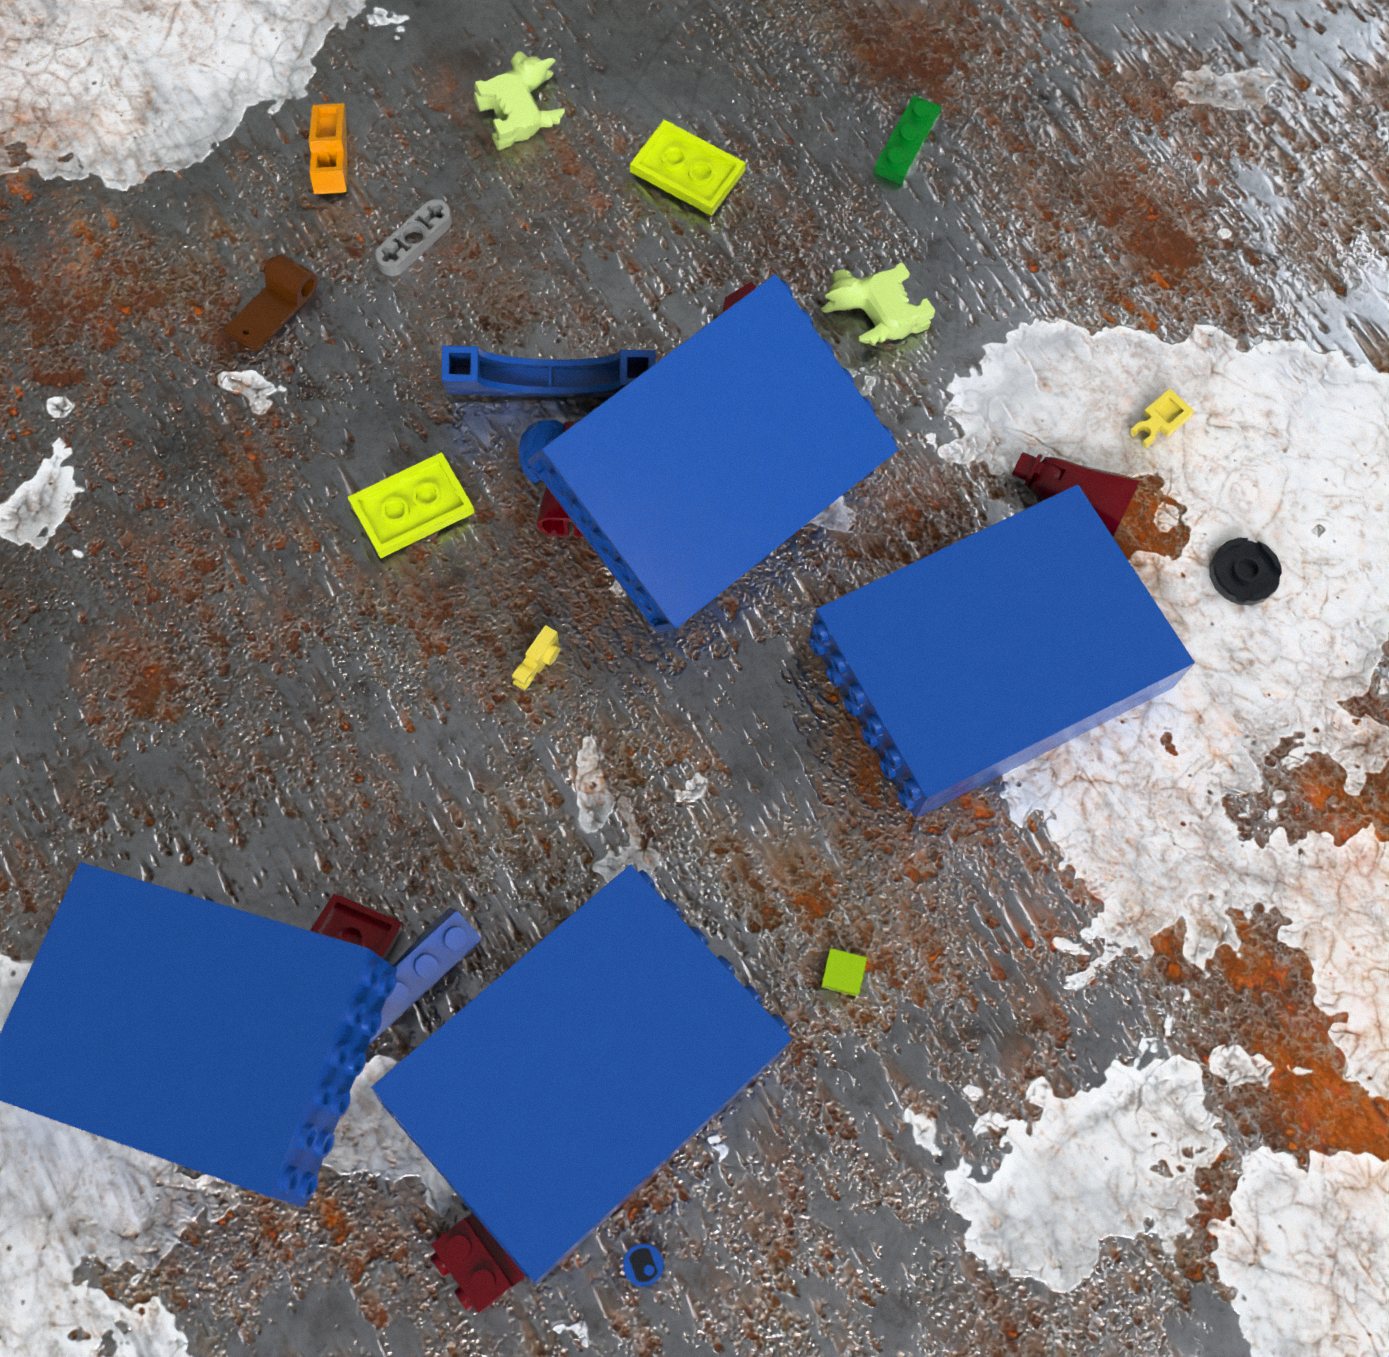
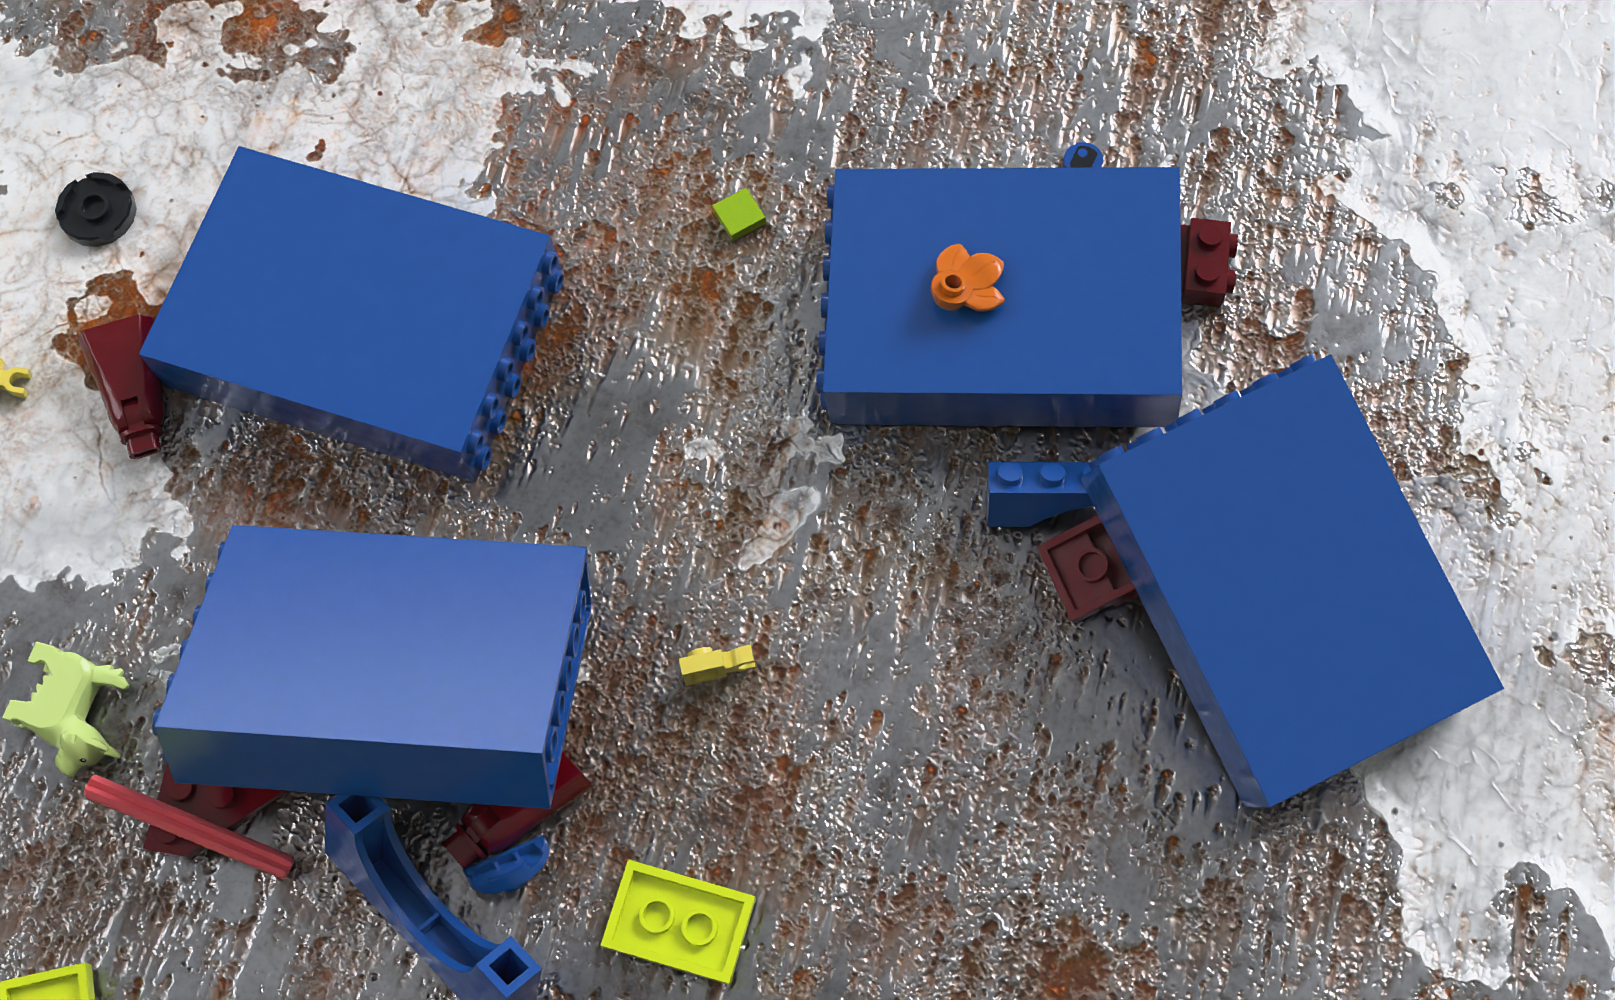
camera: 125 degrees left, 0 degrees up
none -> coral axle [84,775,294,879]
none -> orange plate [930,244,1005,312]

